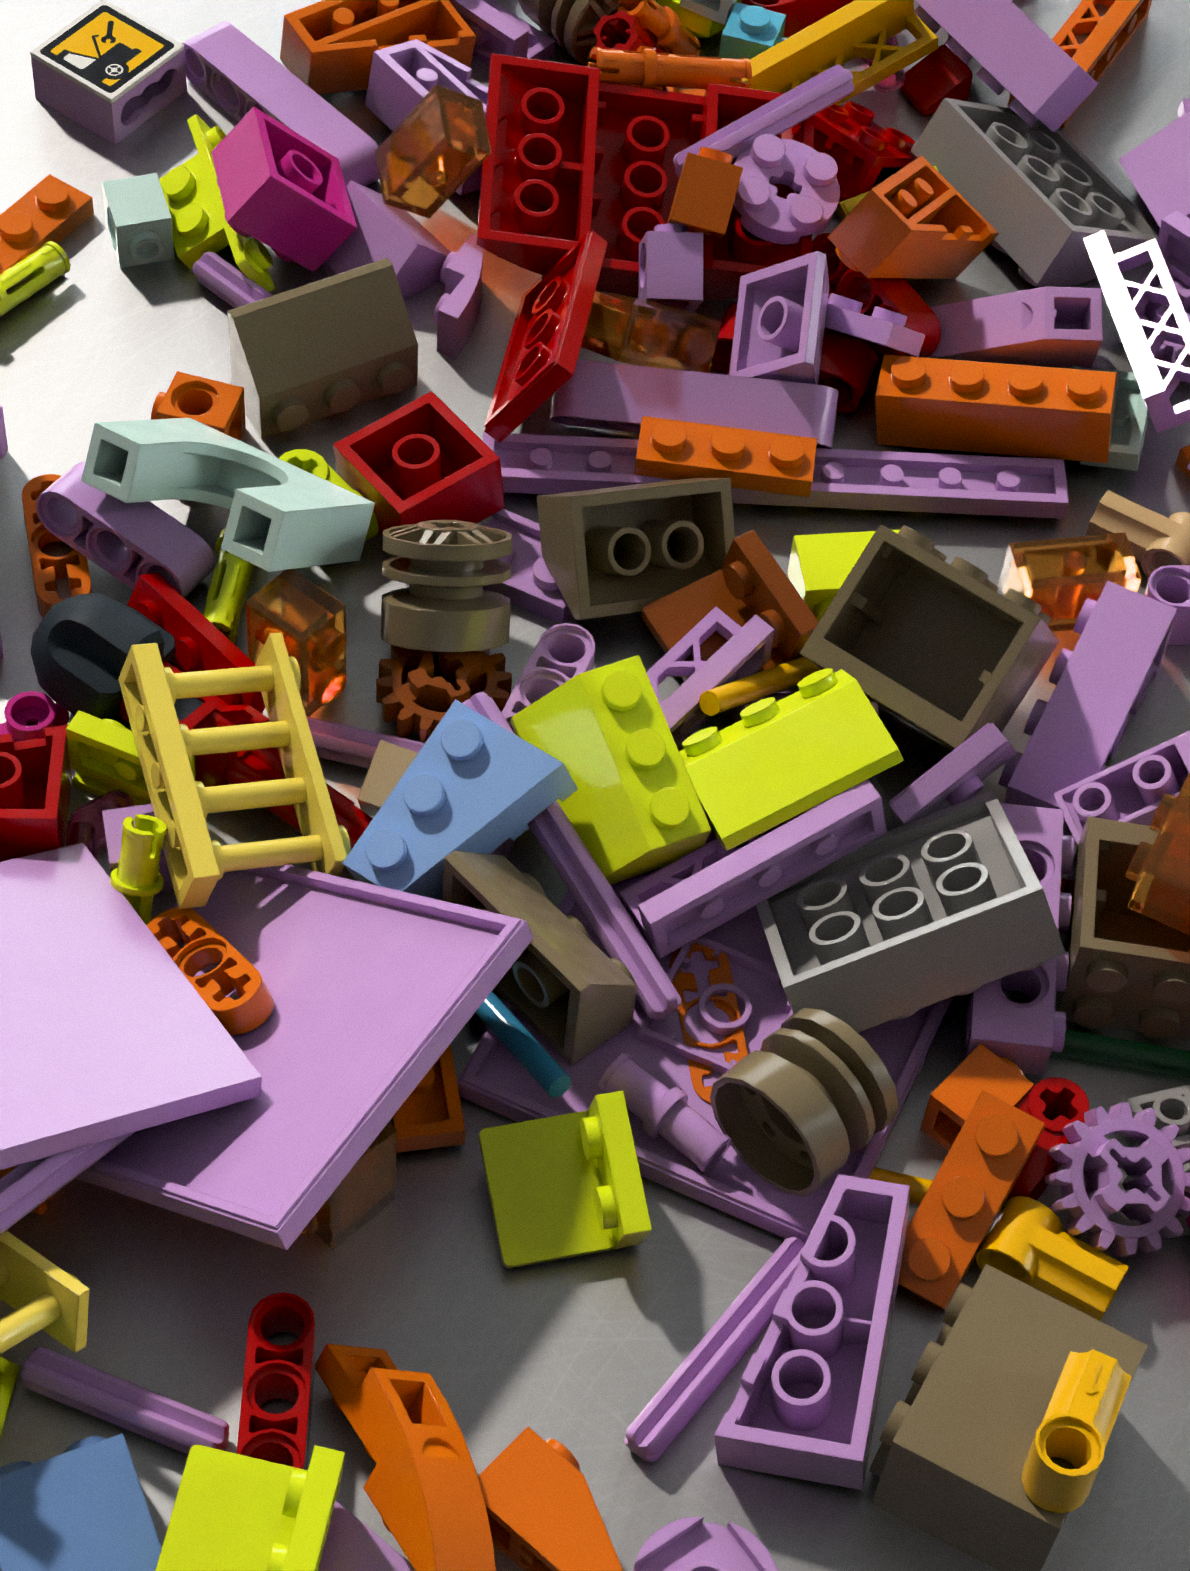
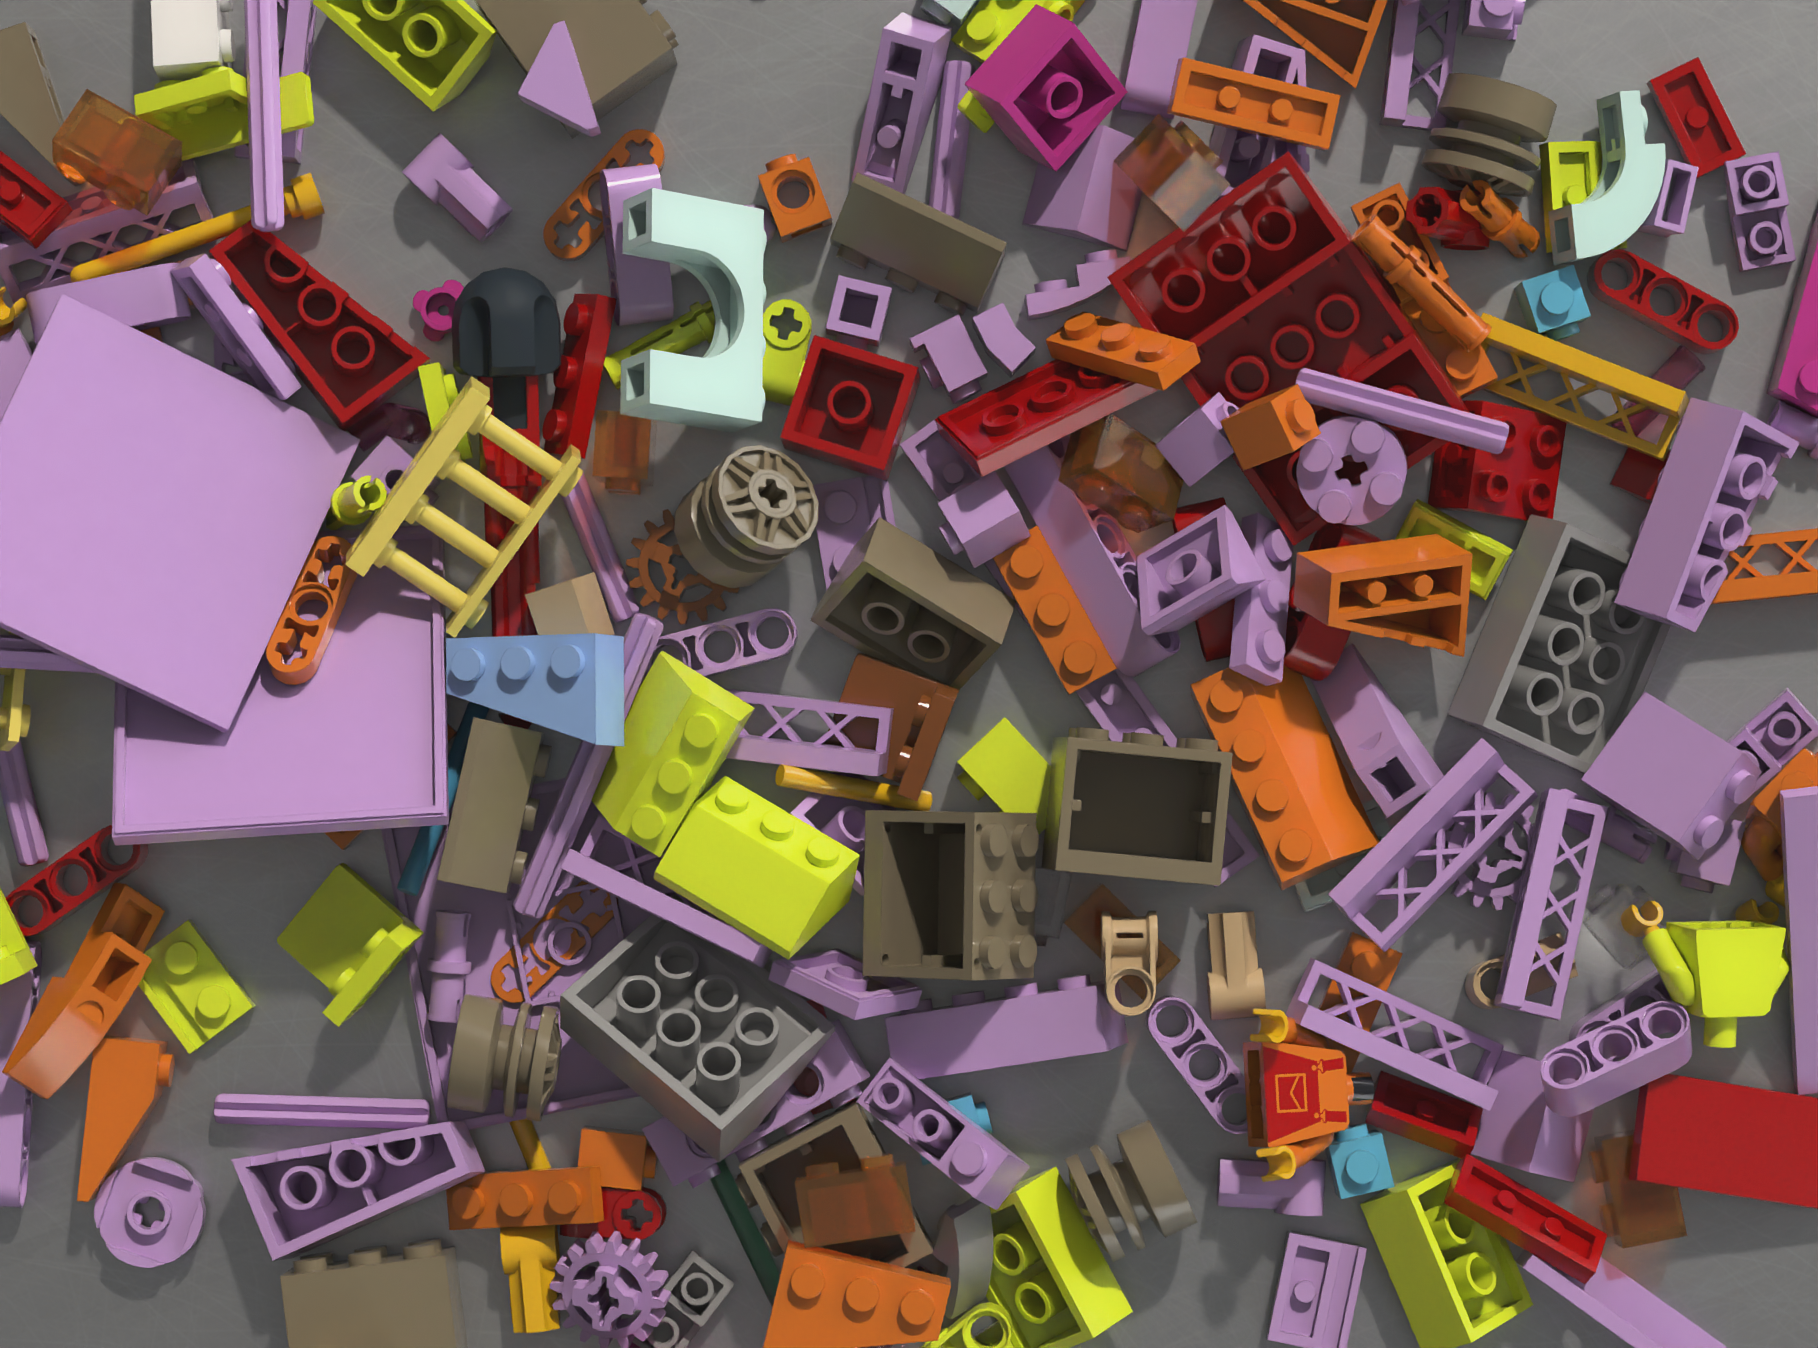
camera: 60 degrees right, 35 degrees up
none -> neon yellow plate [138,919,255,1054]
none -> lavender brick [826,275,892,351]
none -> lavender slope [852,13,953,194]
none -> lavender brick [910,314,988,404]
none -> lavender brick [938,471,1031,568]
none -> lavender piece [972,303,1036,378]
none -> dark tan container [1041,727,1233,886]
none -> orange plate [1046,311,1201,391]
none -> tan piece [1101,911,1158,1016]
none -> orange plate [1167,57,1341,151]

